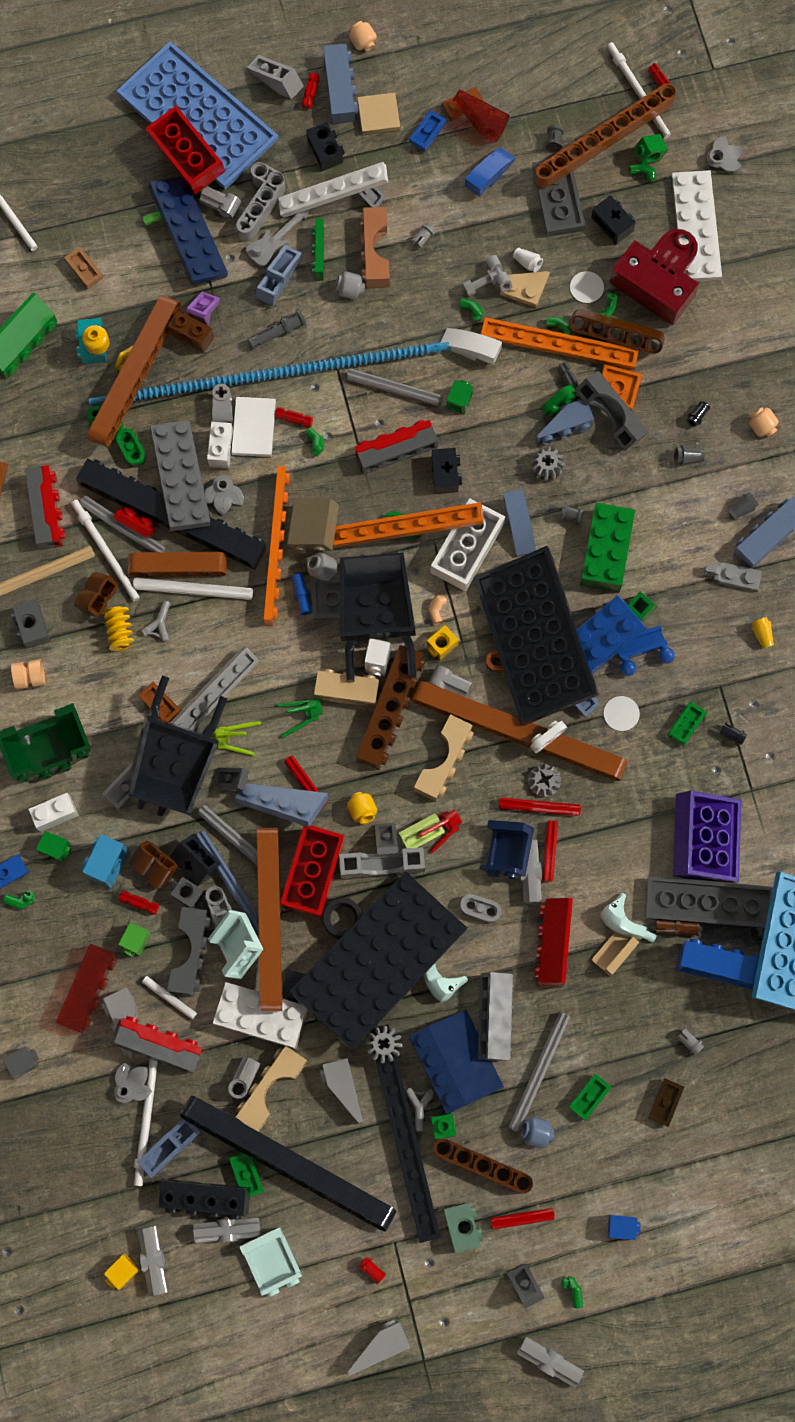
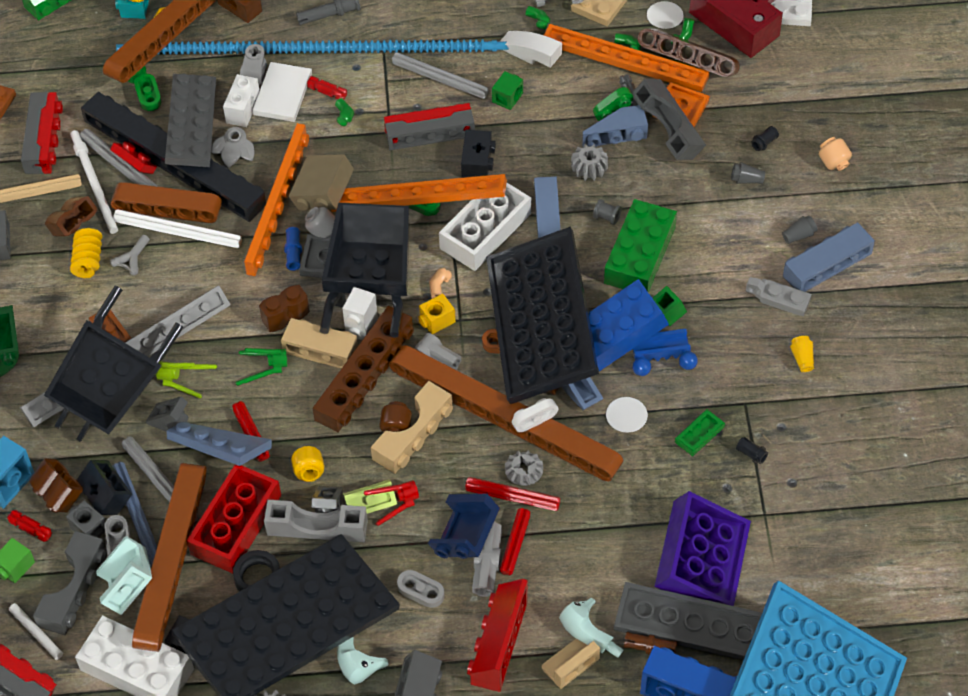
camera: 10 degrees right, 20 degrees down
none -> reddish brown brick [259,285,310,332]
none -> reddish brown head [379,401,412,433]

